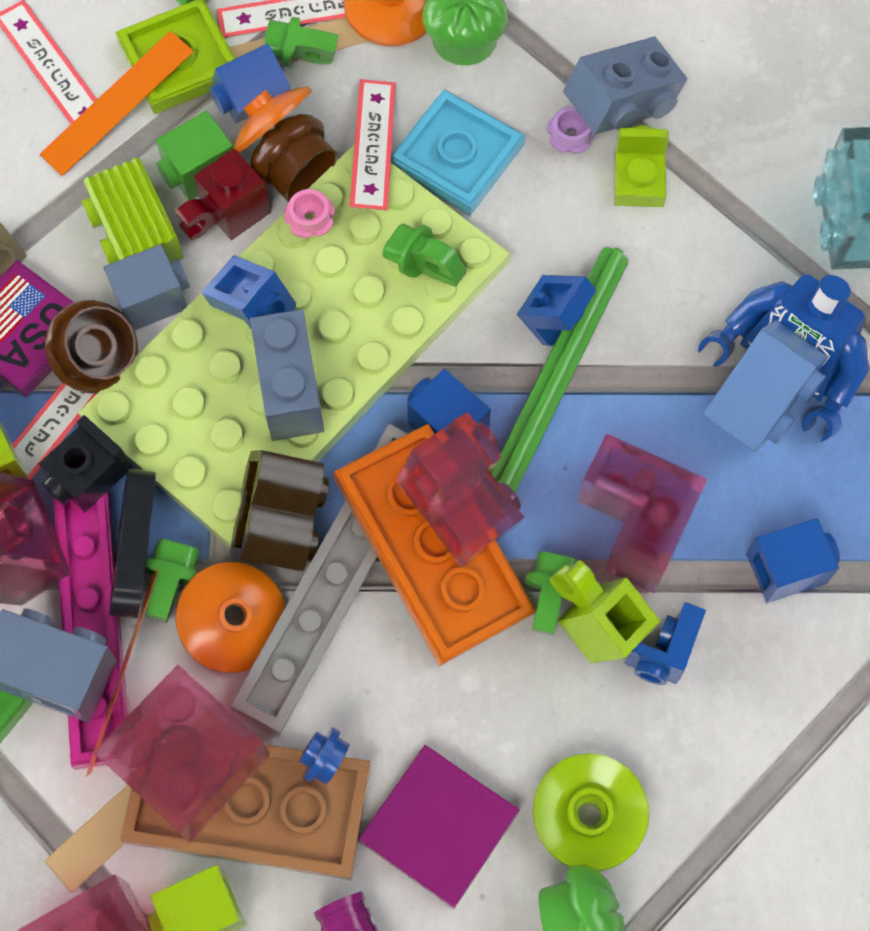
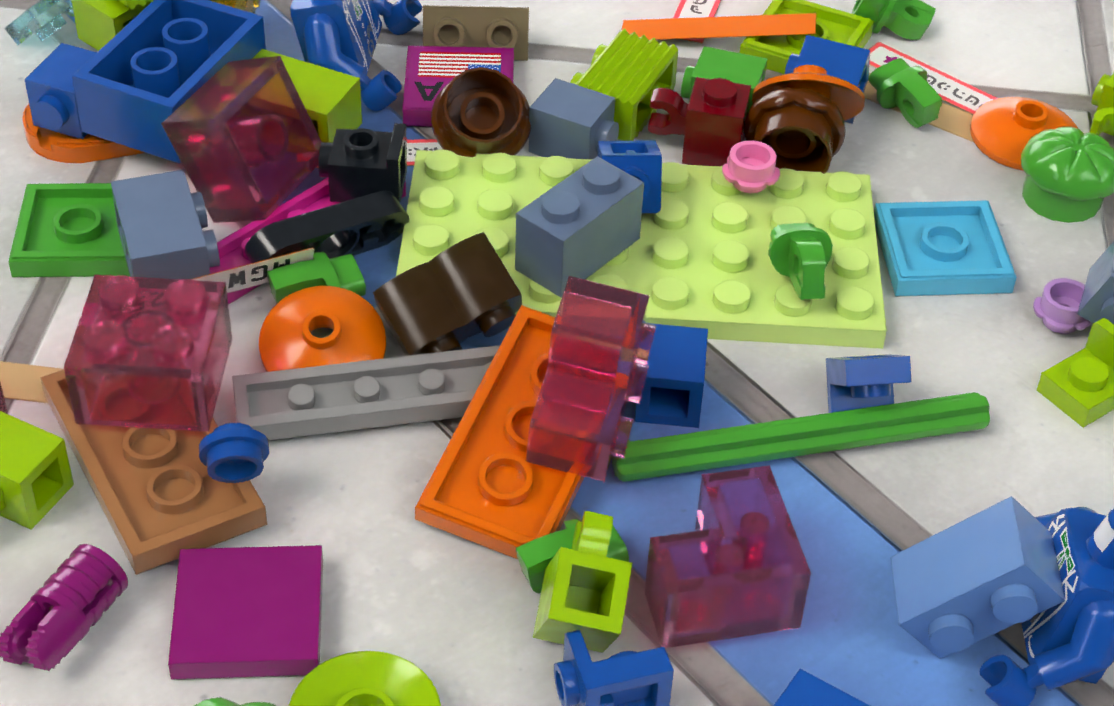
camera: 50 degrees right, 25 degrees down
sticker [349,79,396,211] -> none

